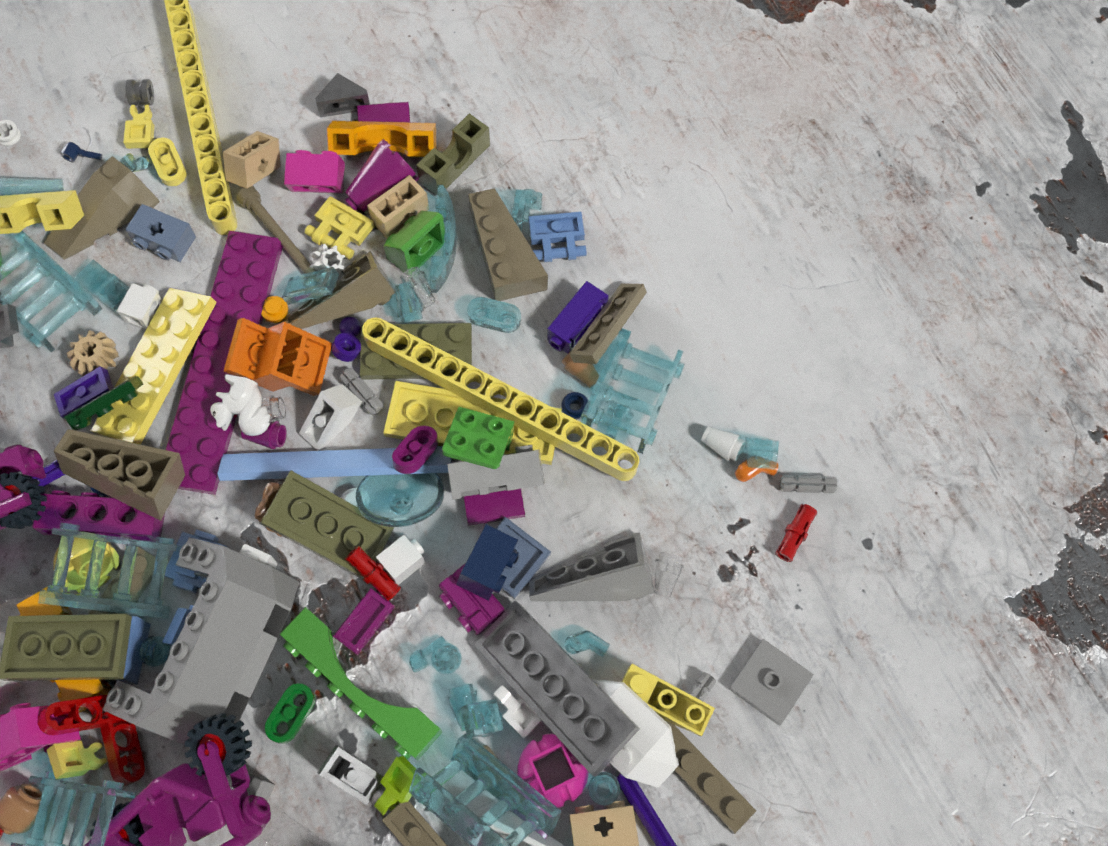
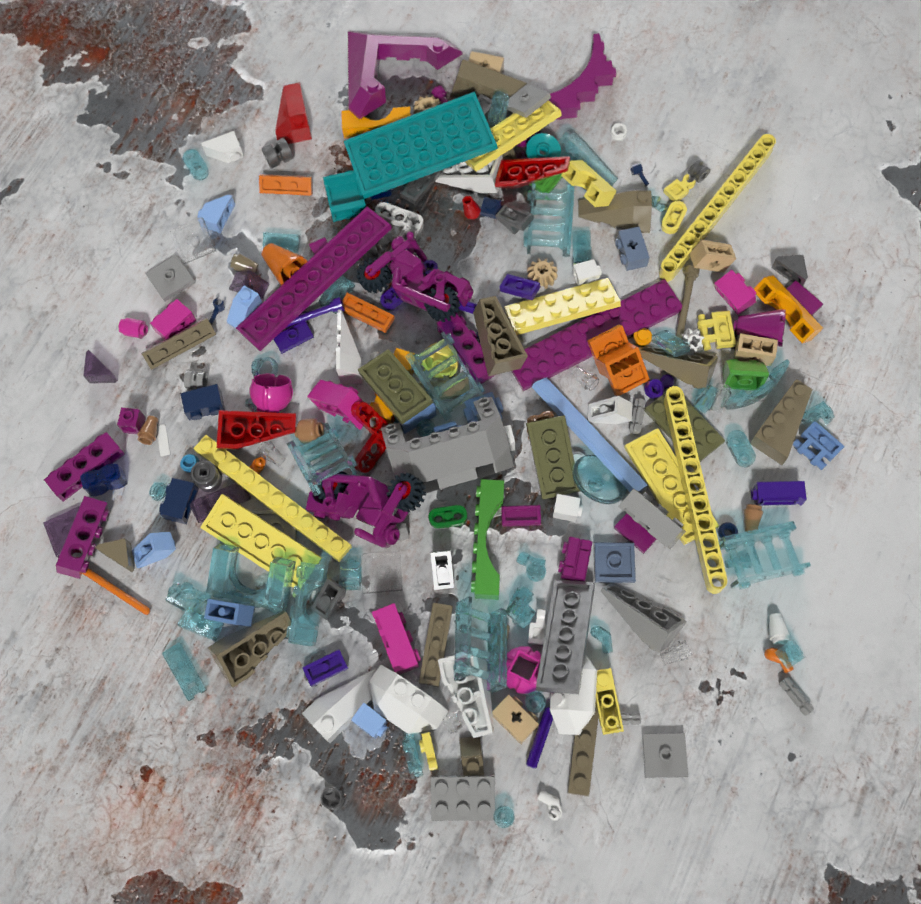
camera: 60 degrees right, 0 degrees up
light yellow plate [47,741,108,779] -> none
dark green hinge [64,375,143,431] -> none
white animal [211,374,270,436] -> none
magenta cone [241,421,287,449] -> none
red pin [345,546,401,601] -> none
lime plate [374,756,424,815] -> none
magenta plate [392,426,438,474] -> none
olive arch [416,113,490,197] -> none
bright green bracket [442,407,515,469] -> none
dark blue brick [456,524,519,601] -> none
dark tan plate [570,283,647,364] -> none
red pin [775,504,818,562] -> none

